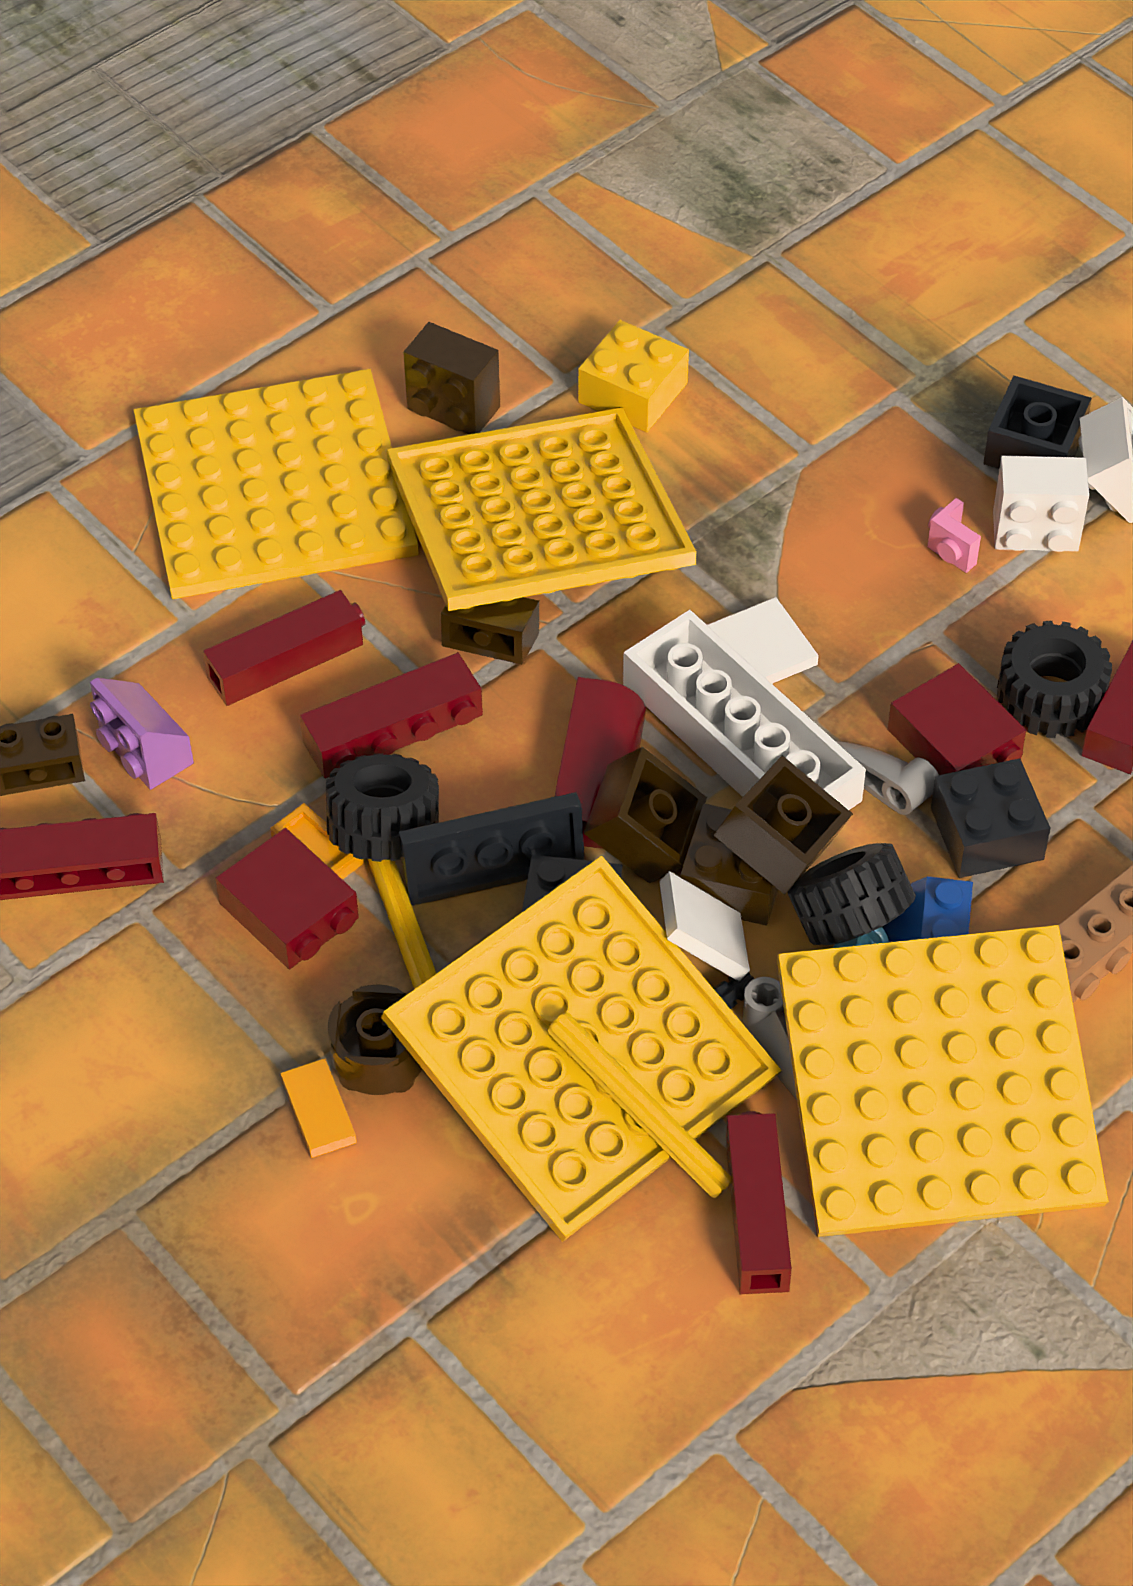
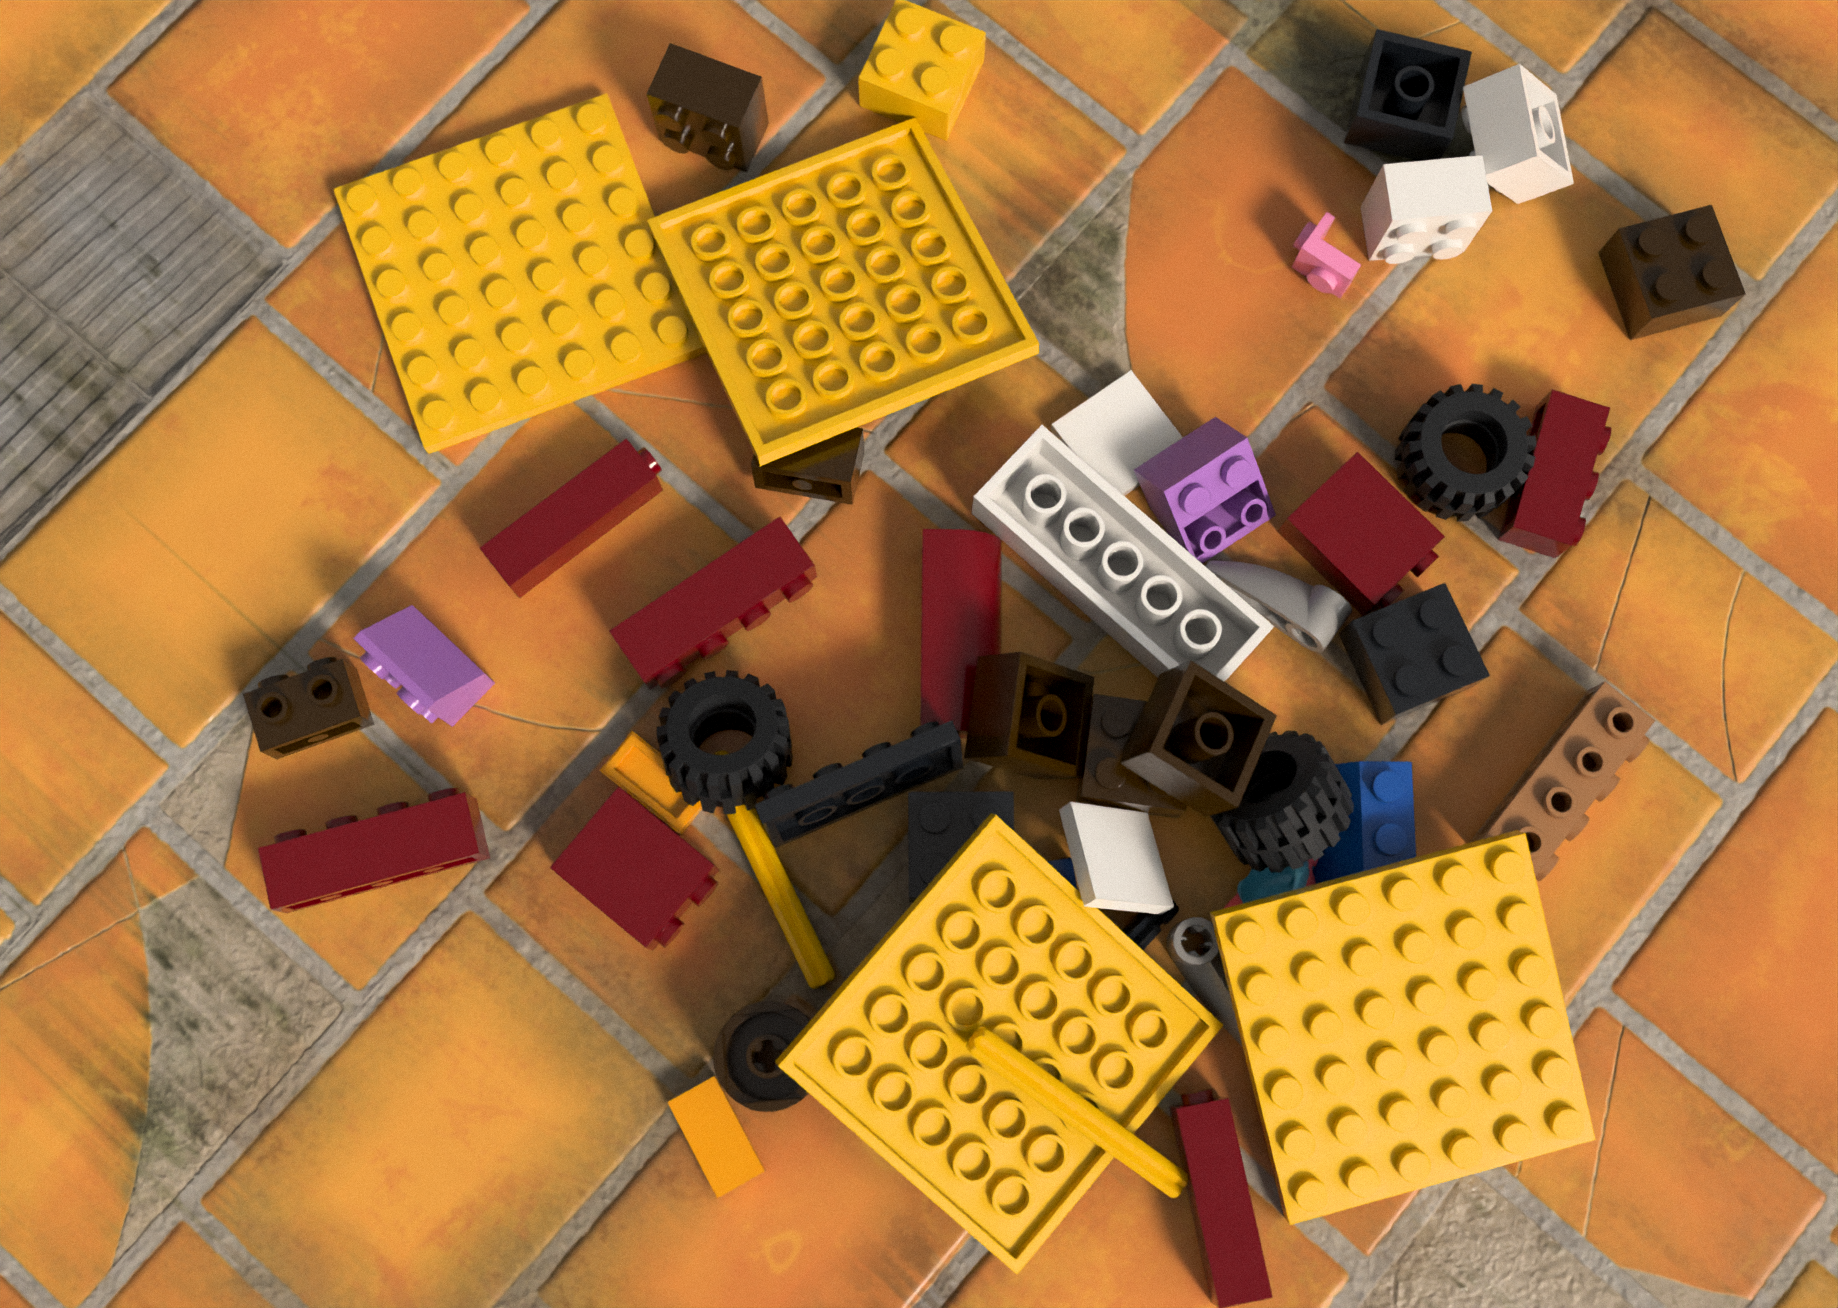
camera: 10 degrees left, 25 degrees up
none -> medium lavender slope [1134,417,1276,563]

